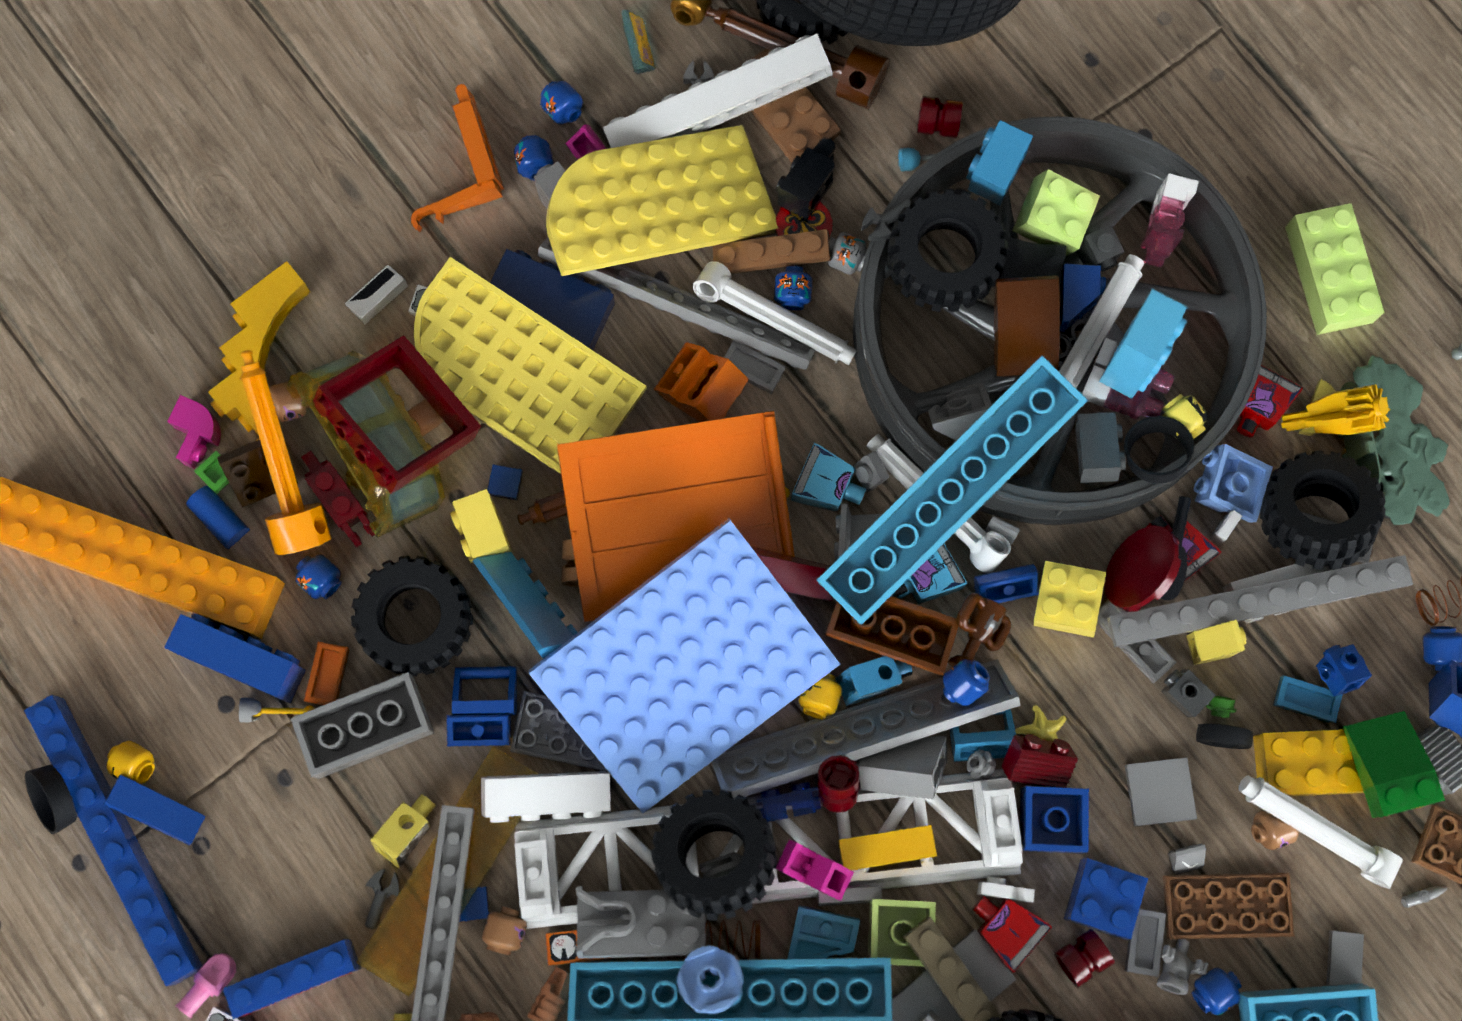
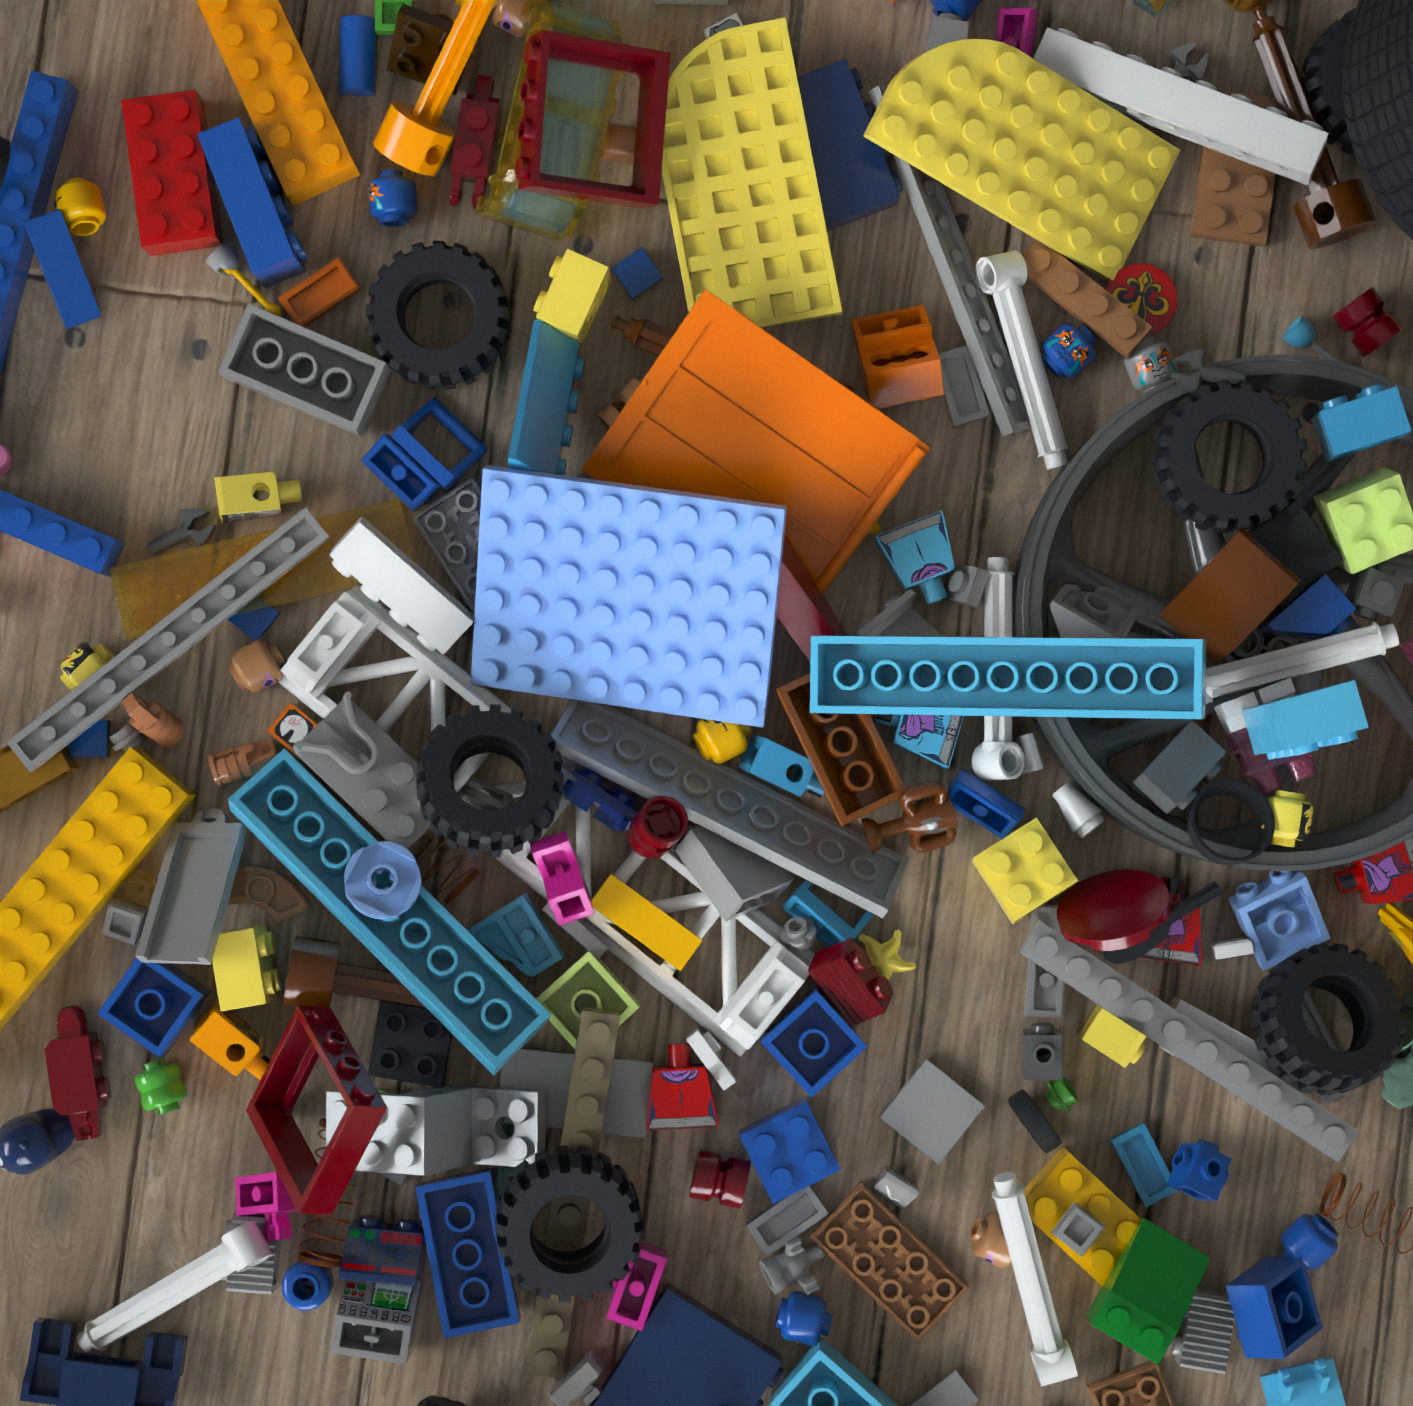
camera: 50 degrees right, 10 degrees up
black hinge [776,137,836,220] -> none
blue head [943,659,990,706] -> none
none -> red brick [121,89,223,256]
none -> light grey tile [1050,1201,1105,1257]
none -> white cone [1052,782,1105,839]

